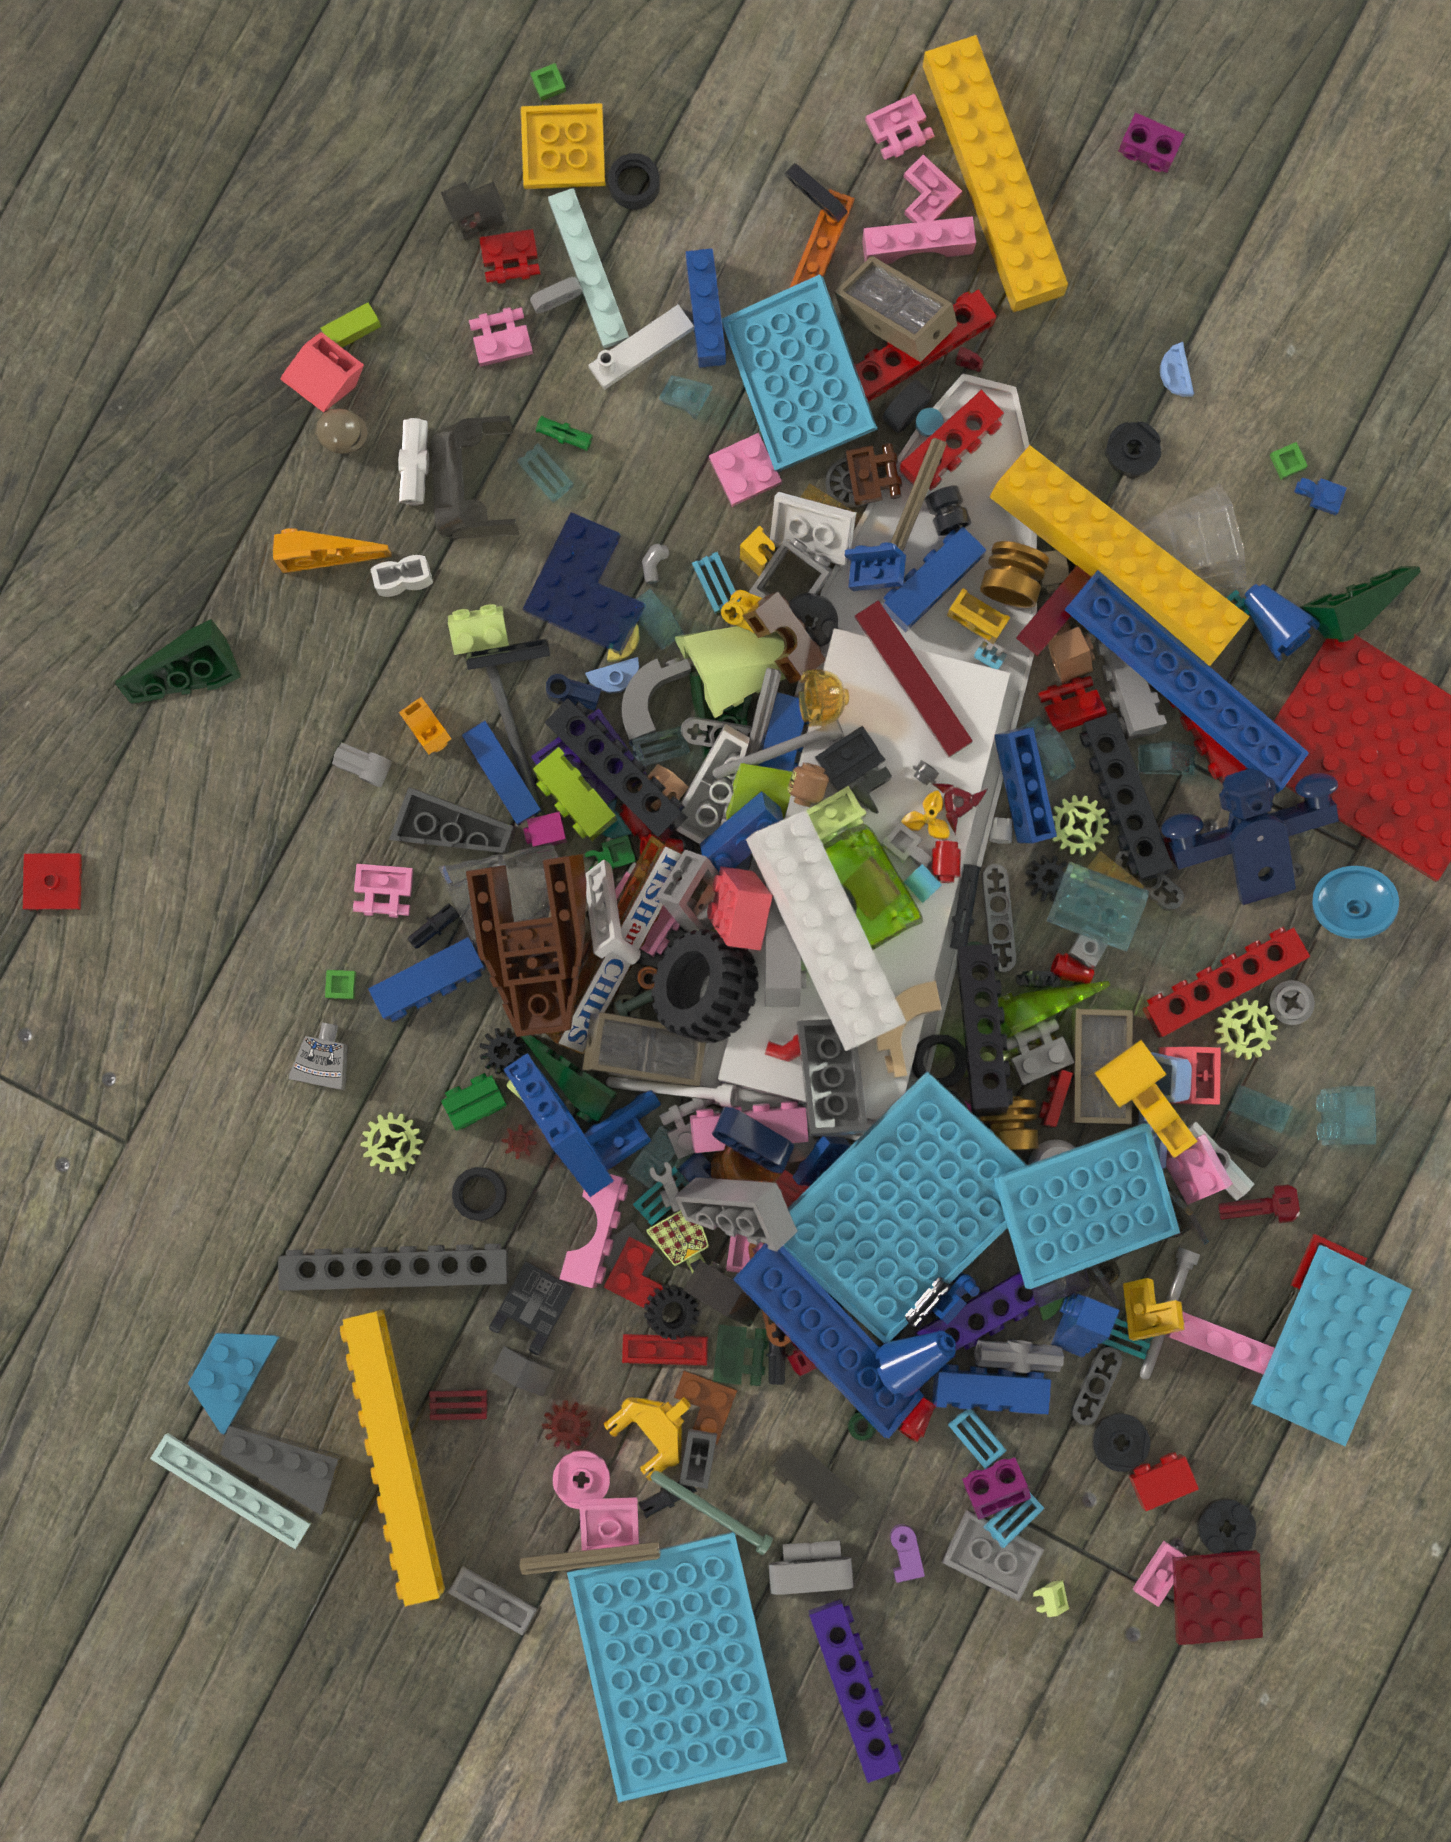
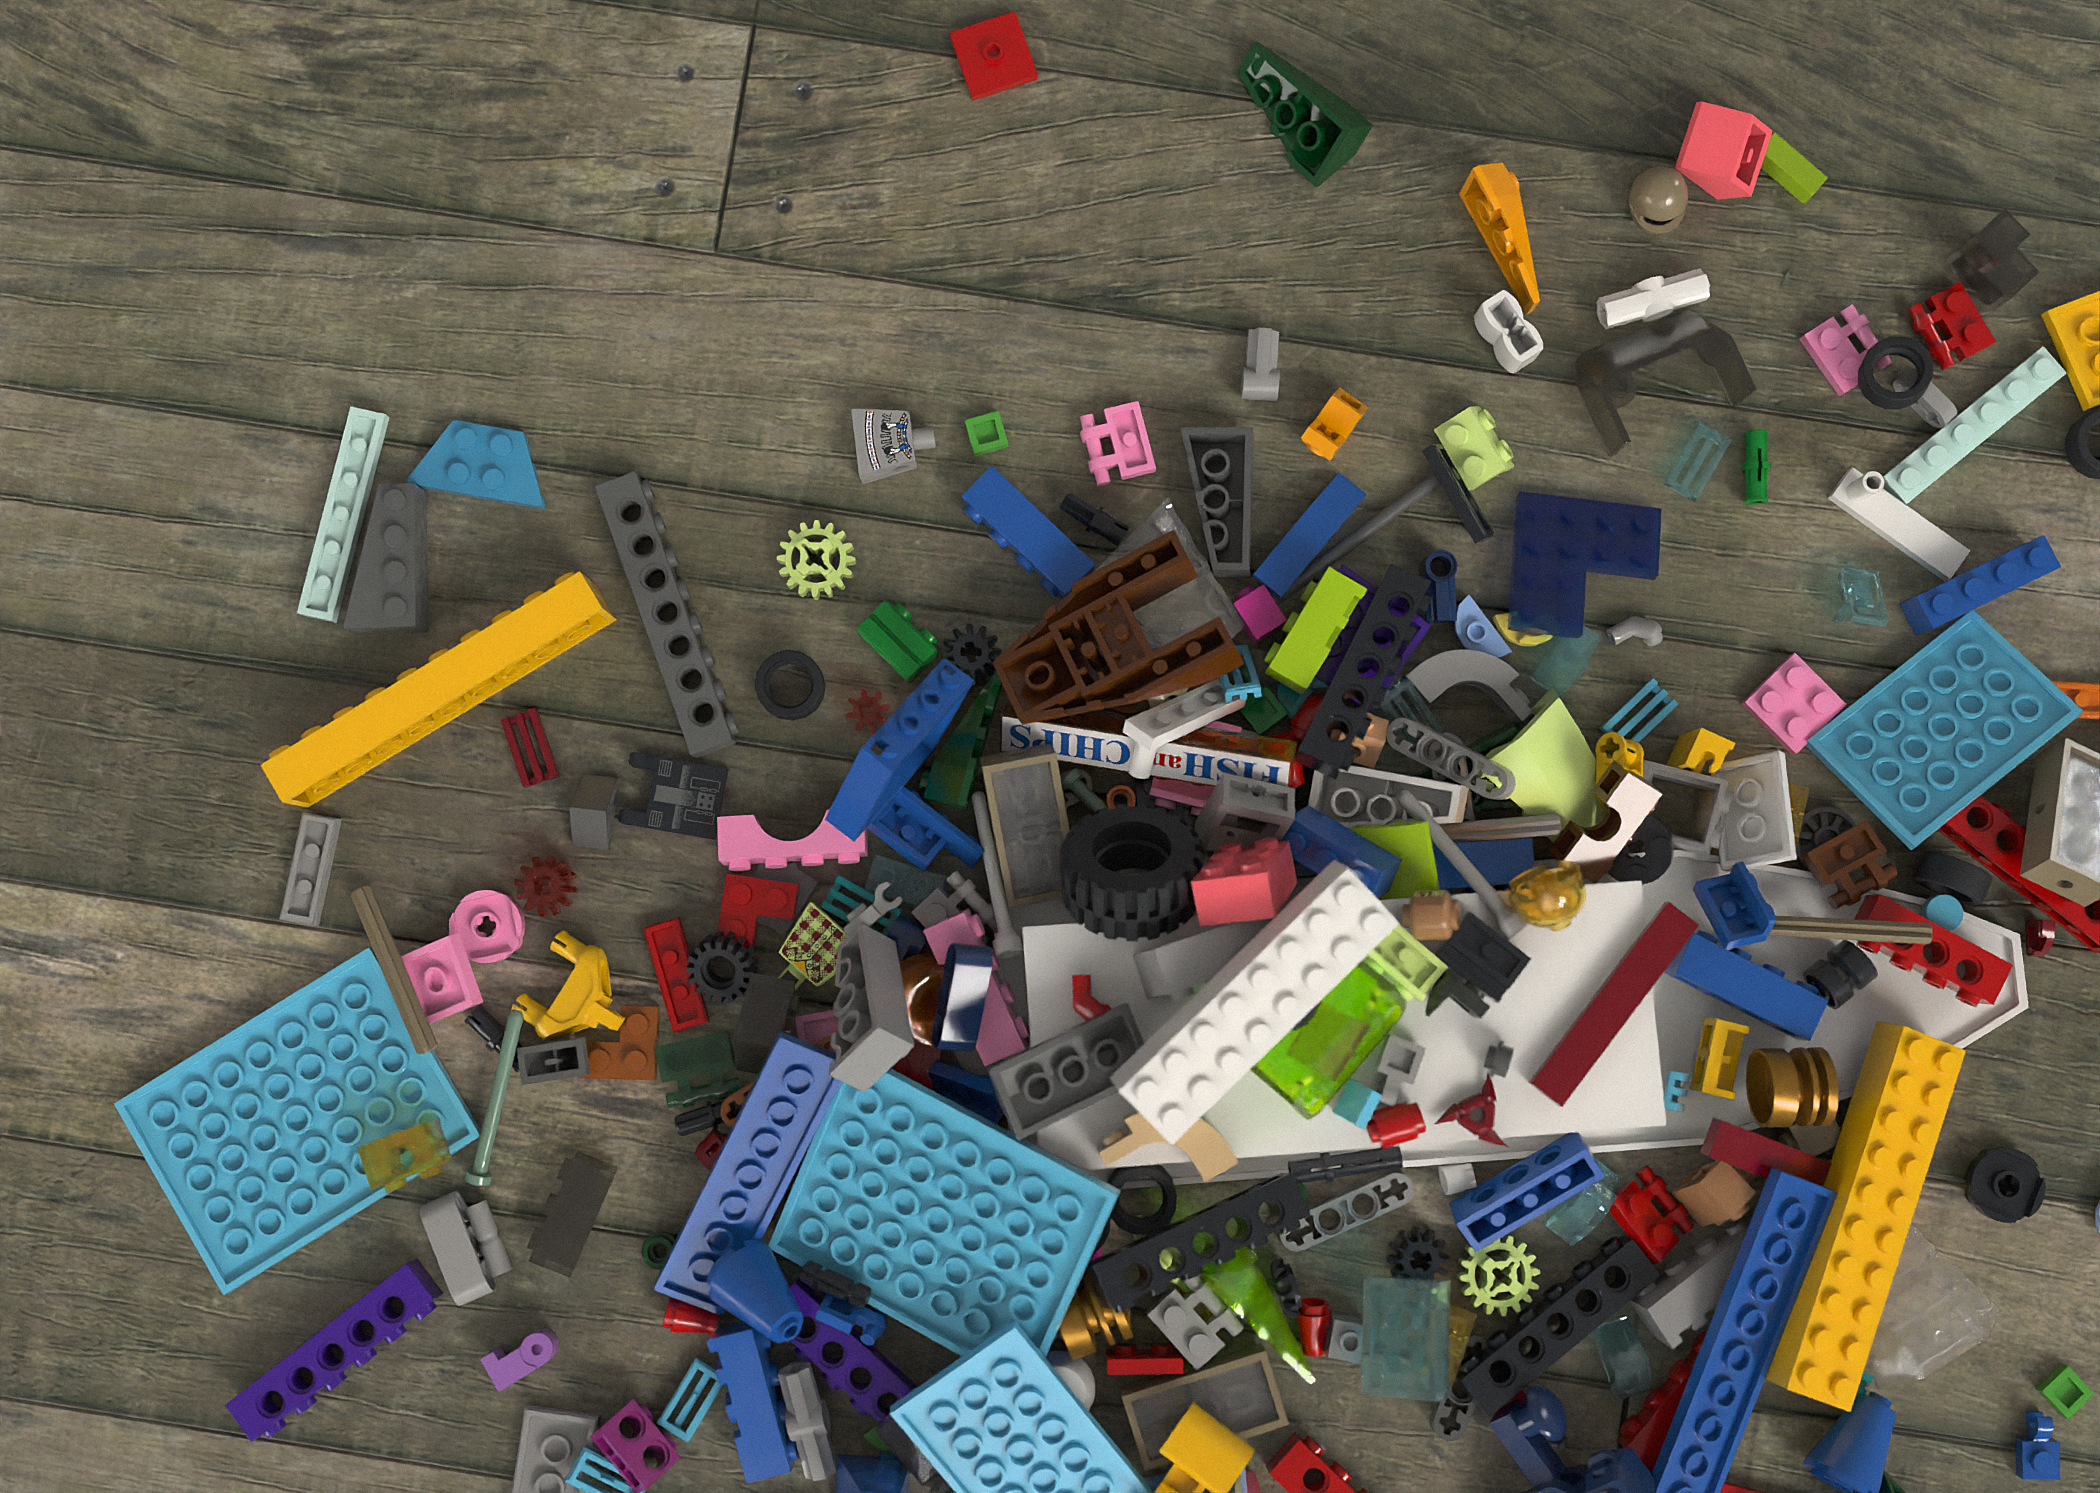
camera: 70 degrees right, 0 degrees up
yellow plant [901,790,950,840] -> none
none -> clear yellow brick [357,1119,453,1193]
none -> medium azure tile [1218,644,1262,703]
none -> light grey beam [1386,718,1516,800]
none -> black tyre [1858,337,1934,410]

